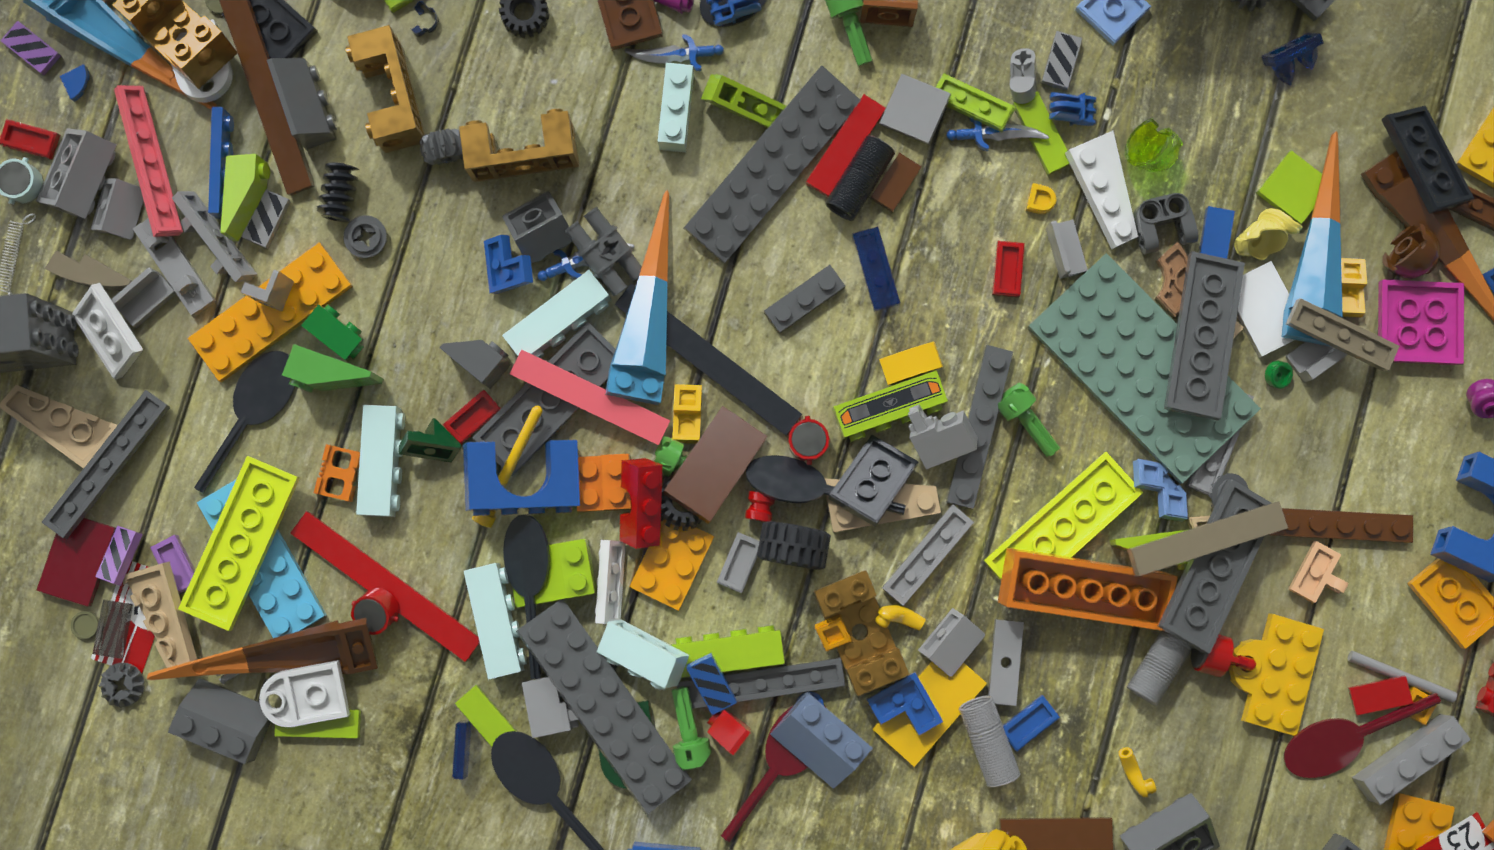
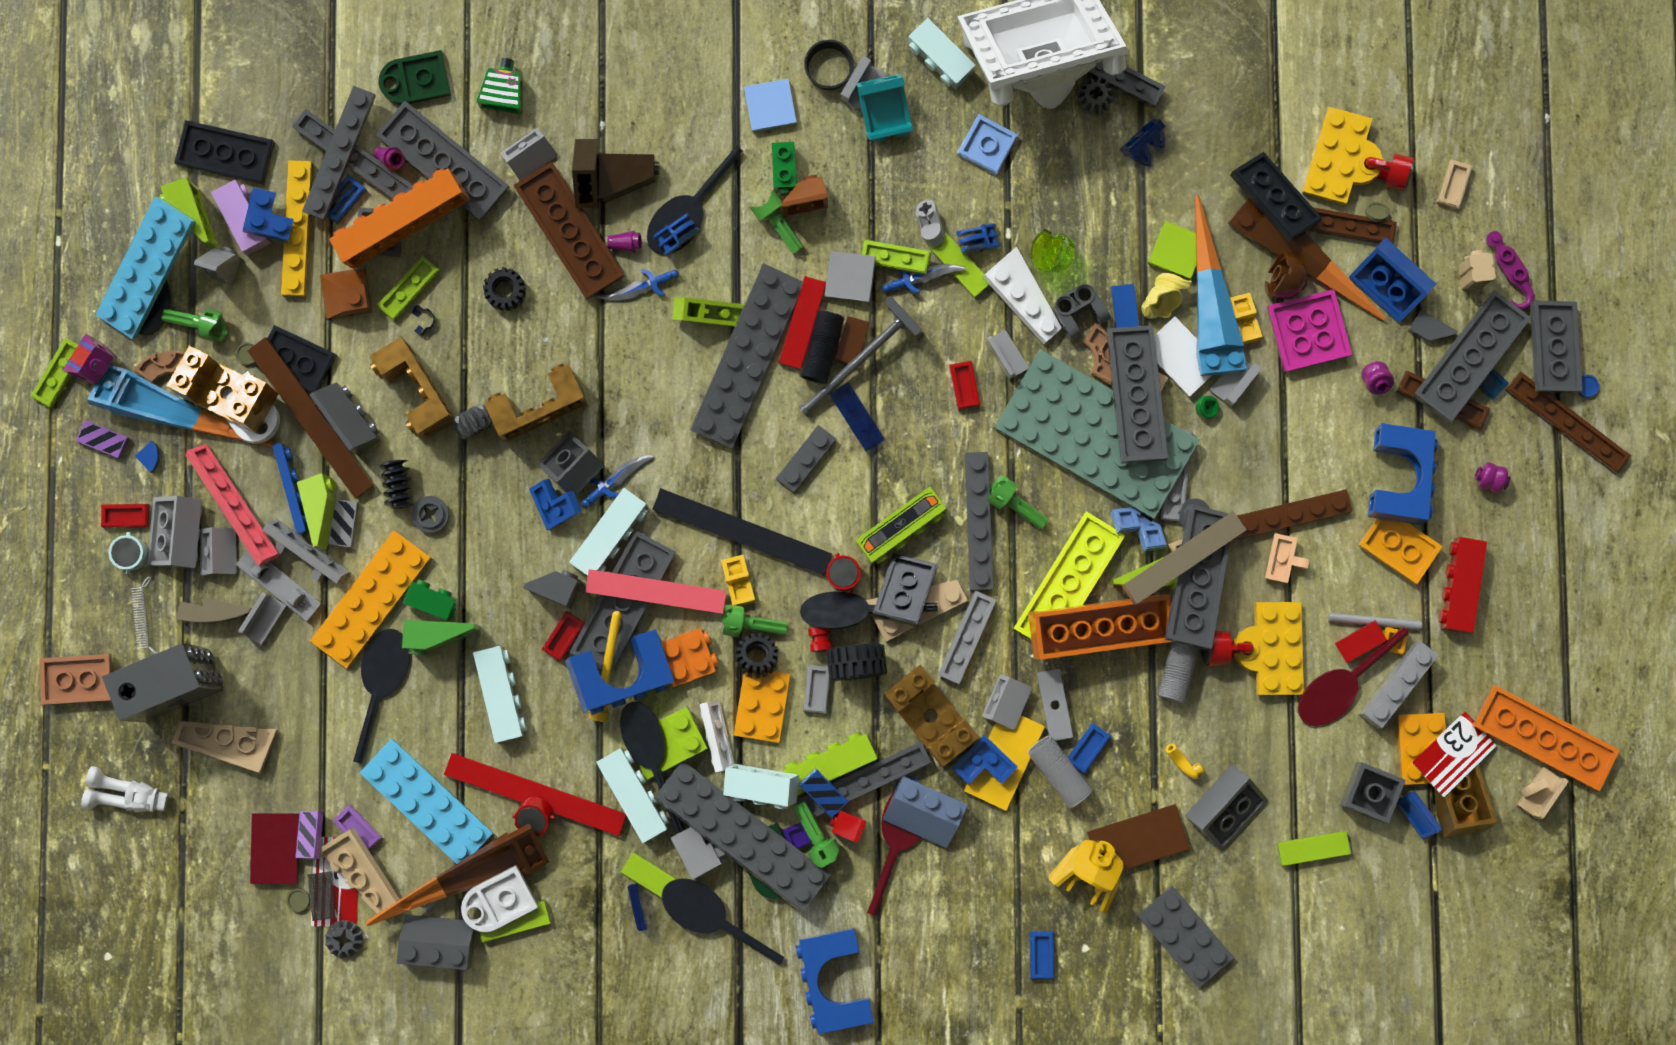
camera: 20 degrees left, 0 degrees up
dark grey plate [41,390,170,539] -> none
white tile [72,283,143,380] -> none
neon yellow plate [178,456,300,631] -> none
panel [241,270,294,311] -> none
orange piece [313,444,360,502] -> none
dark green slope [399,418,461,463] -> none
dark grey pin [564,206,642,296] -> none
dark azure plate [605,190,669,405] -> none
red arch [619,458,662,549] -> none
light aqua brick [658,63,694,152] -> none
reddish brown tile [663,406,767,524] -> none
light orange tile [815,614,852,652] -> none
yellow arm [875,605,926,631] -> none
yellow slope [879,341,943,385] -> none
light grey hinge [908,404,978,469] -> none
yellow tile [1025,183,1056,214] -> none
light grey tile [1041,31,1082,90] -> none
dark tan plate [1286,298,1400,372] -> none
none -> dark purple tile [783,822,812,849]
none -> dark grey tile [799,296,924,417]

